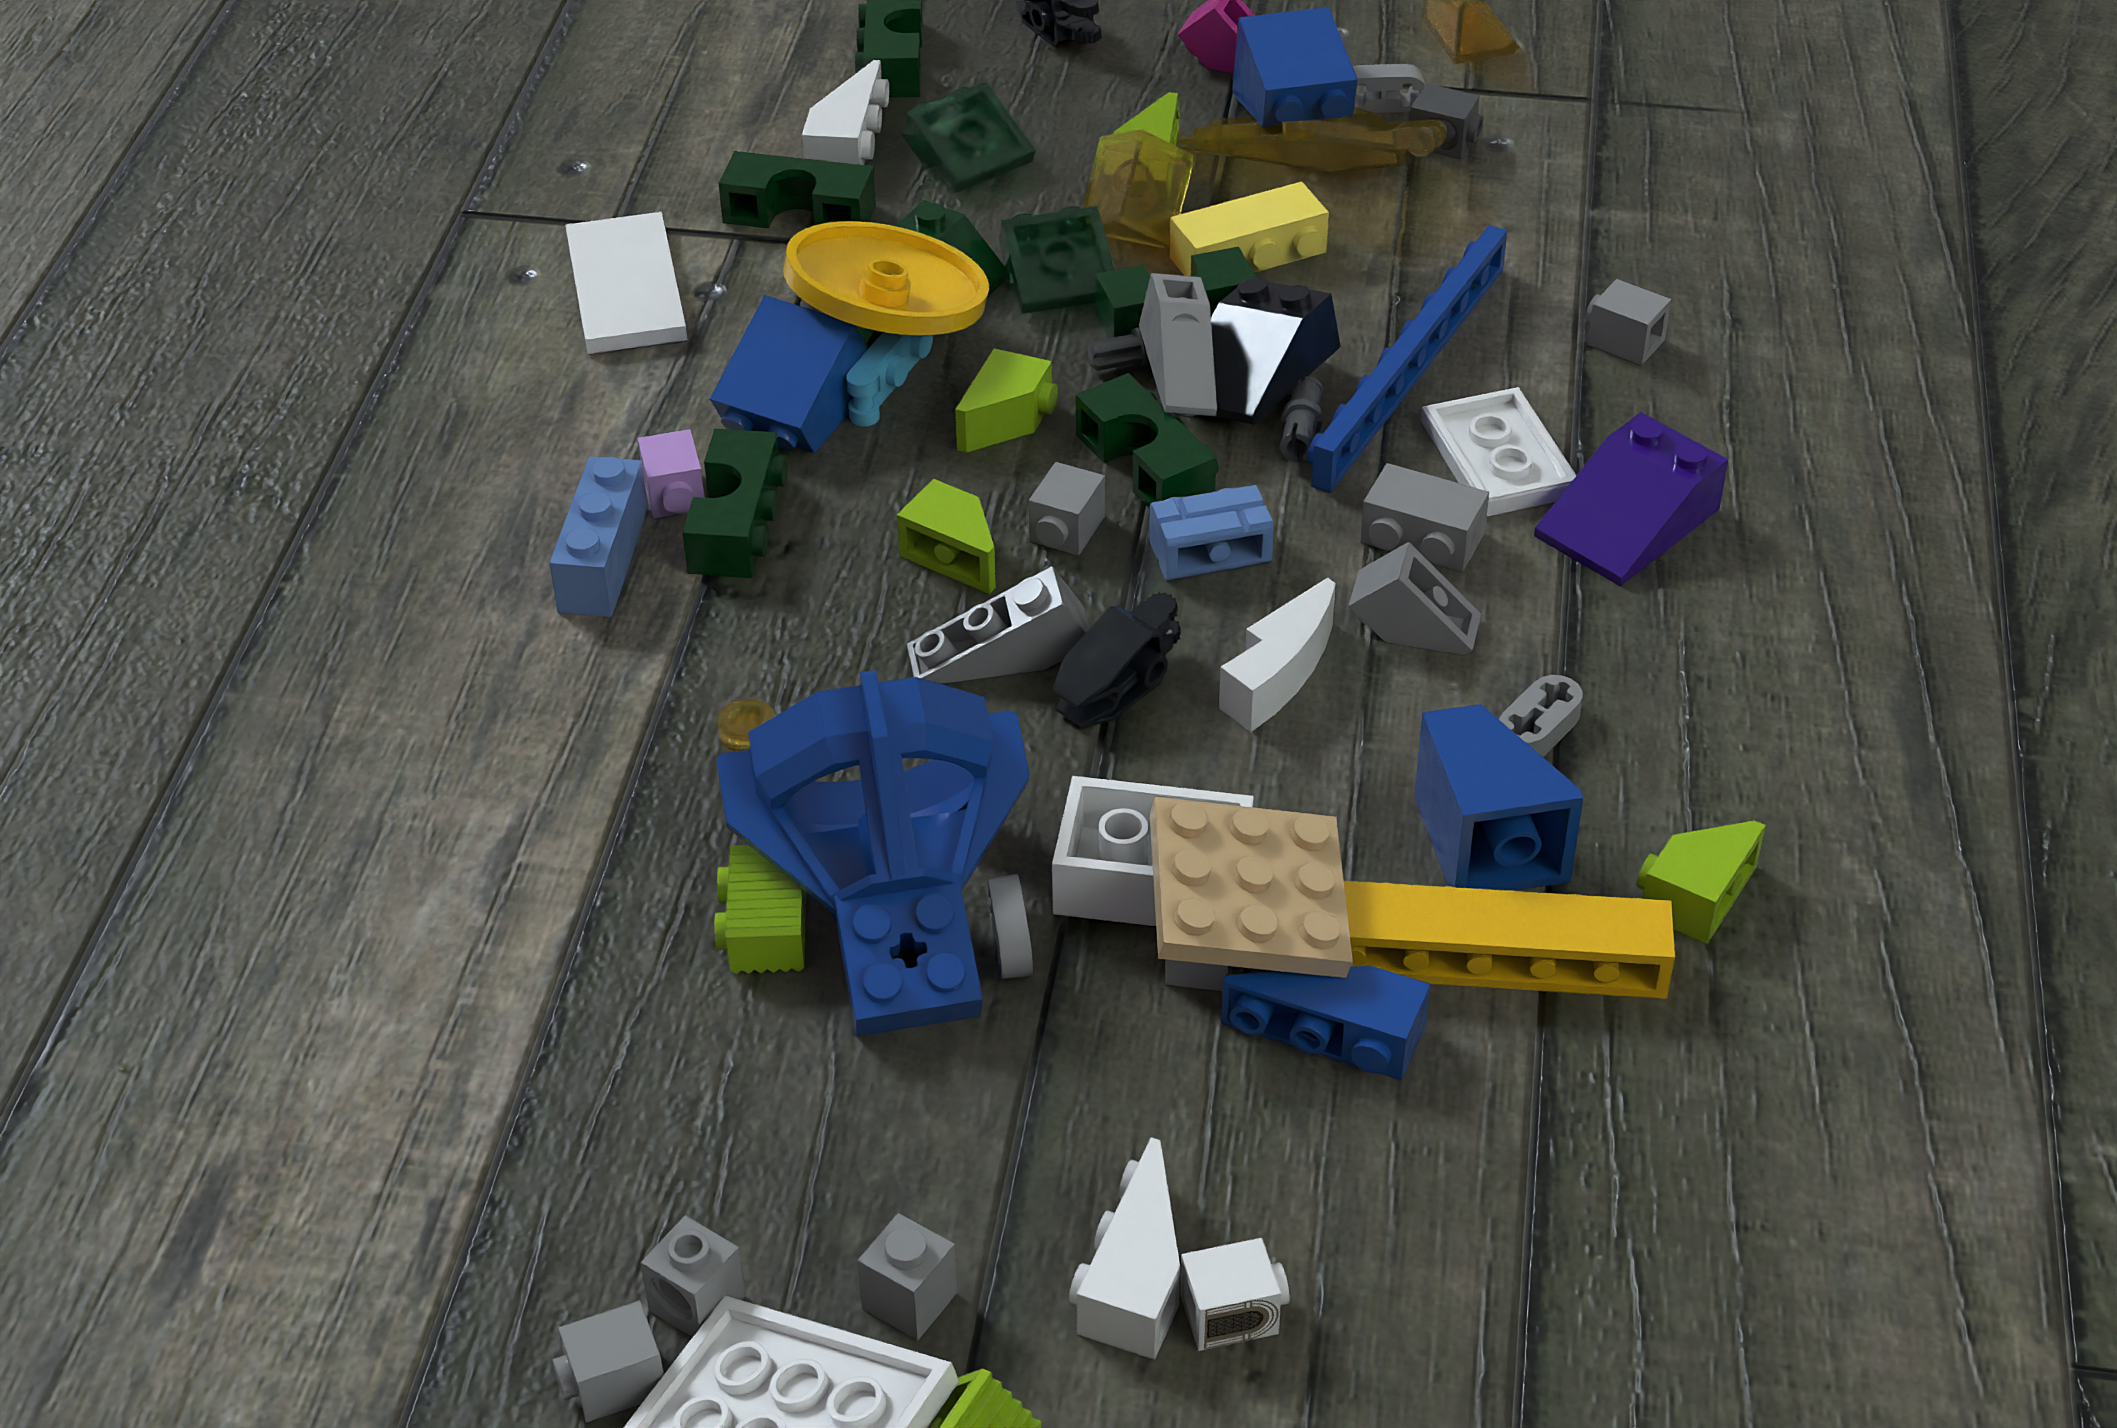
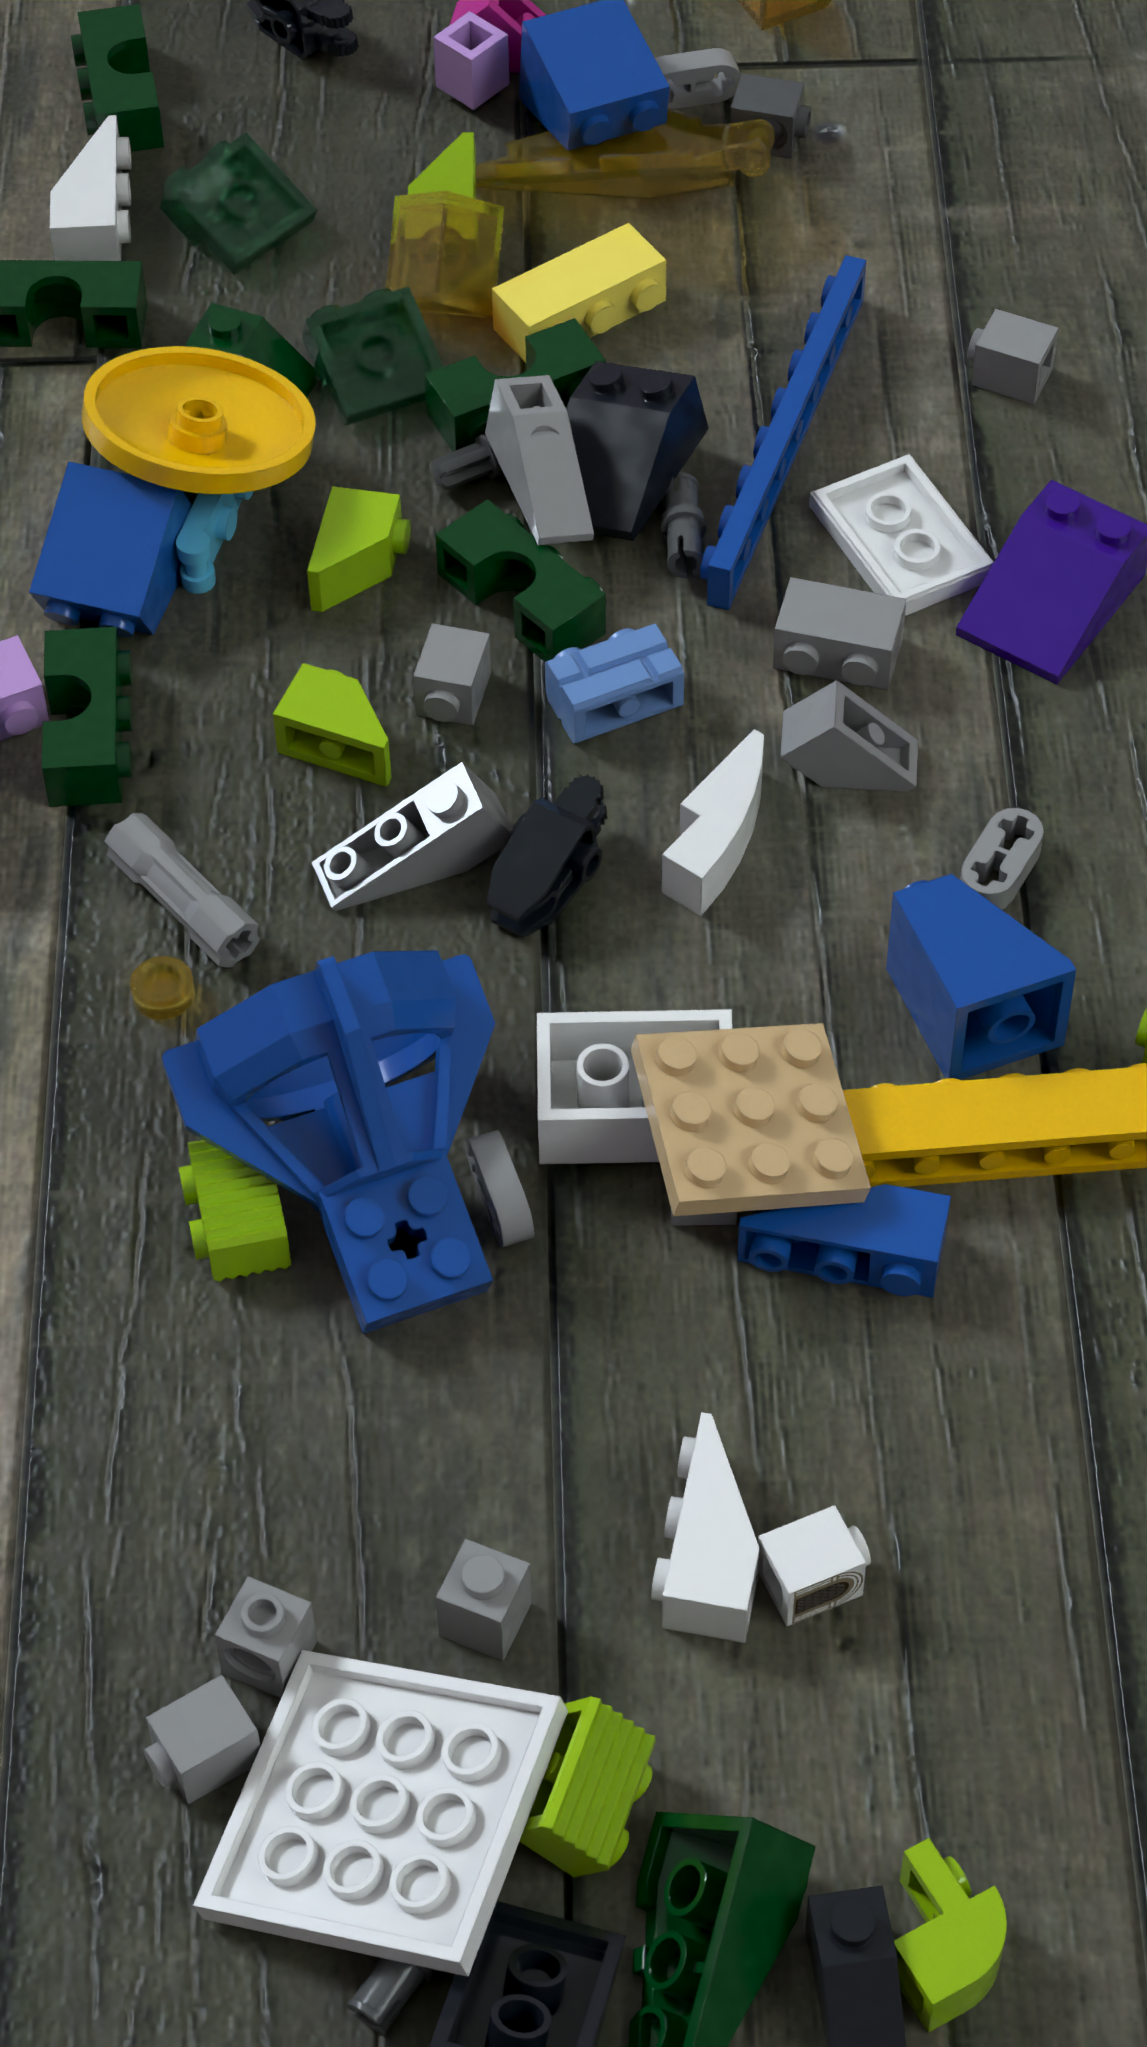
camera: 10 degrees left, 10 degrees up
none -> light grey axle [104,813,261,968]
none -> lavender brick [433,11,510,110]

